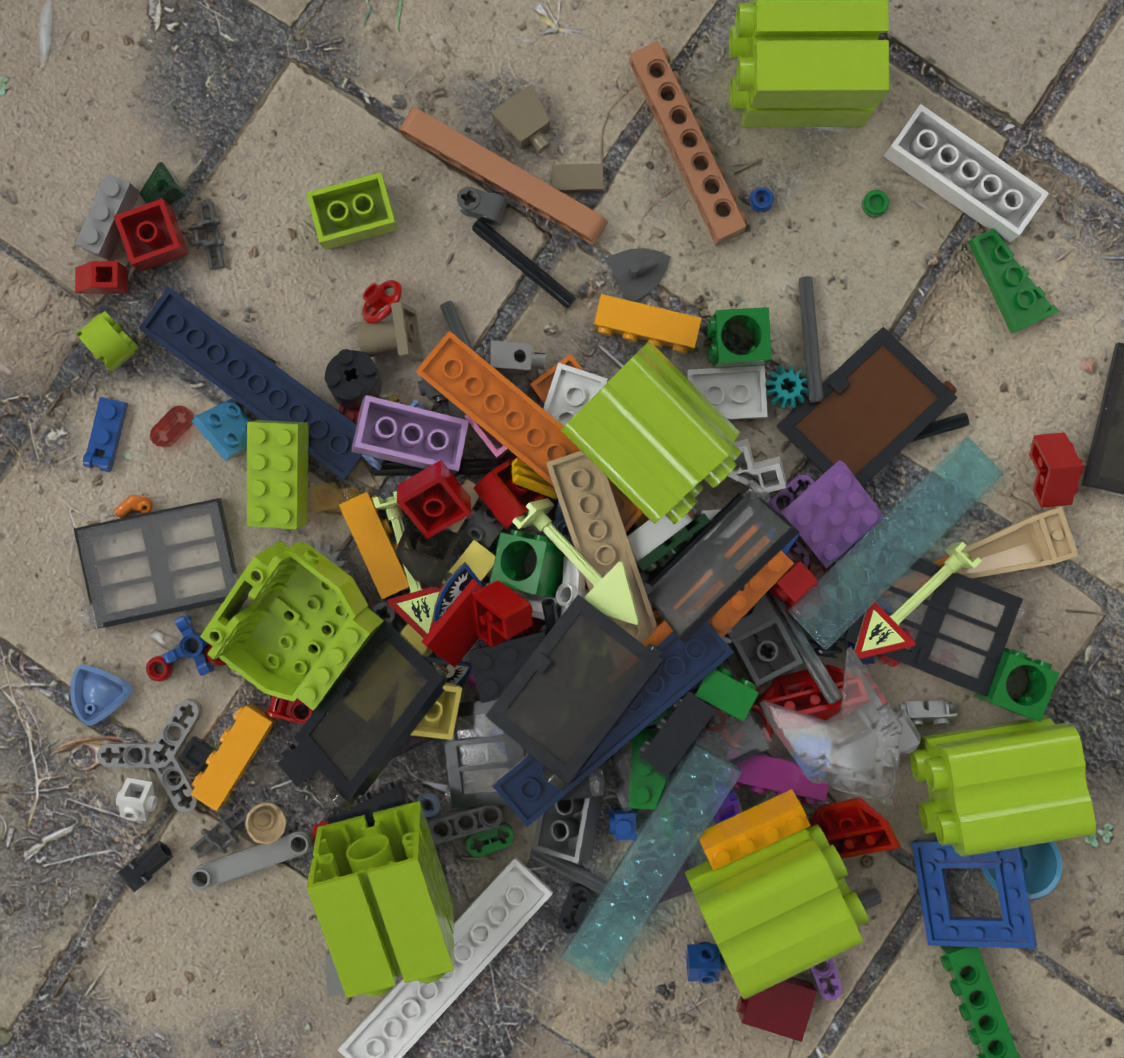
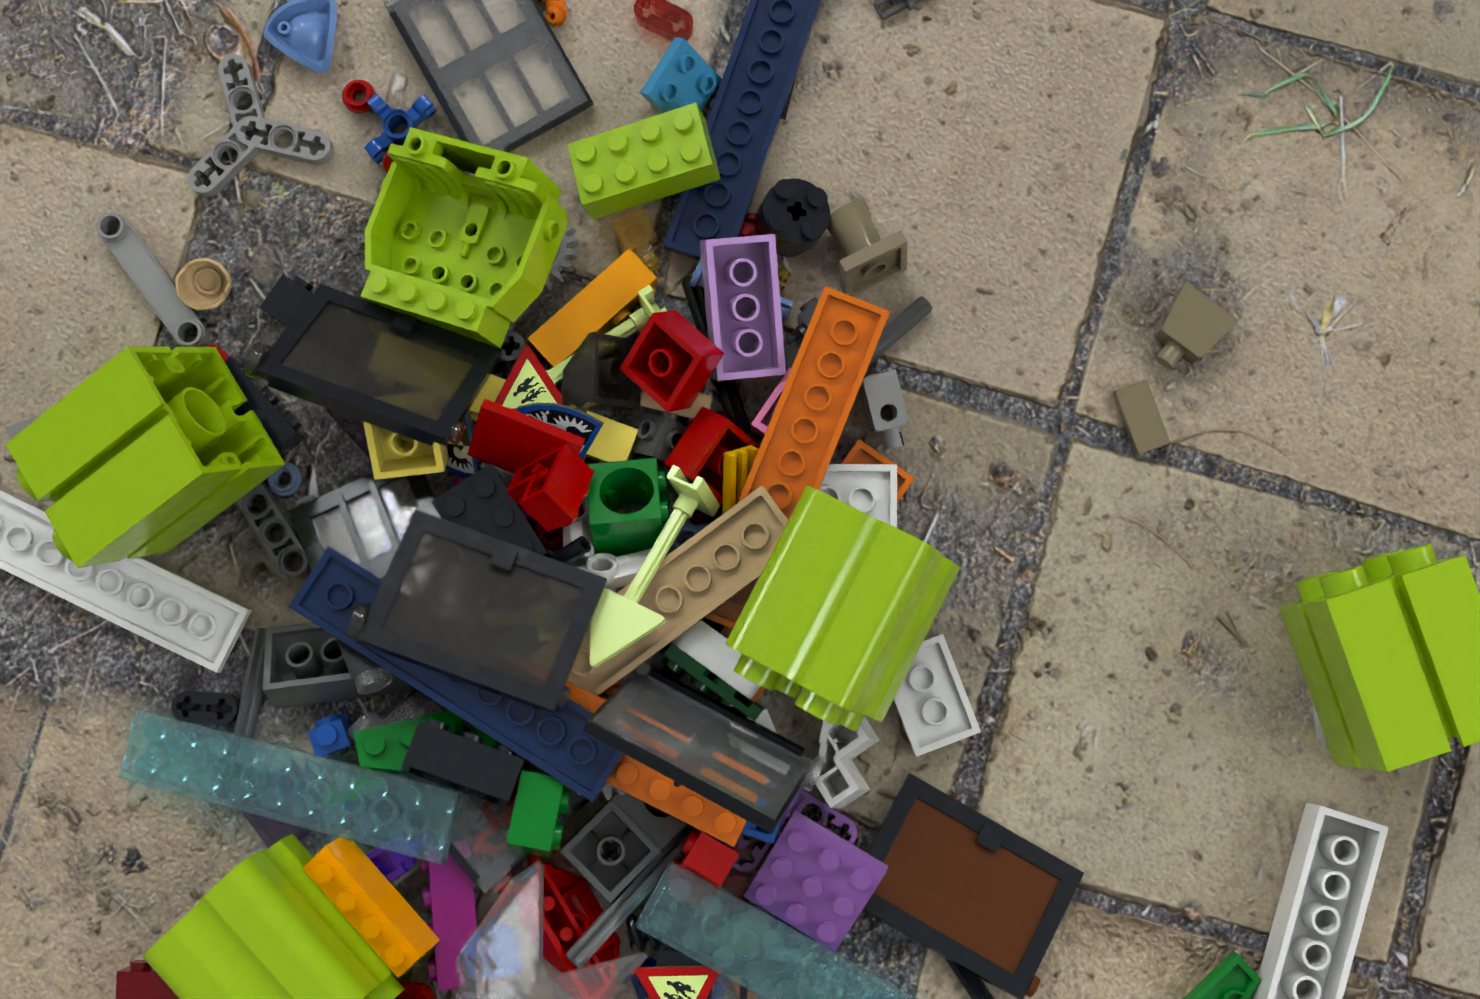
camera: 70 degrees right, 5 degrees down
white brick [116,778,157,821] -> none
black piece [118,840,173,893] -> none
black tile [179,736,216,772] -> none
light orange brick [190,703,277,811] -> none
dark grey piece [190,803,249,858] -> none
red piece [265,696,315,724] -> none
lime brick [306,172,399,250] -> none
red piece [362,280,402,324] -> none
nougat beam [399,107,608,245] -> none
dark grey piece [457,187,508,226] -> none
green beam [466,822,514,857] -> none
black axle [472,219,576,308] -> none
light orange brick [593,294,702,354] -> none
dark grey shield [607,248,671,302] -> none
nougat brick [629,41,747,246] -> none
blue brick [686,942,725,984] -> none
green brick [706,307,772,368] -> none
blue plate [749,187,774,212] -> none
teal gear [765,365,808,409] -> none
dark grey axle [798,276,823,403] -> none
green tile [862,190,889,217] -> none

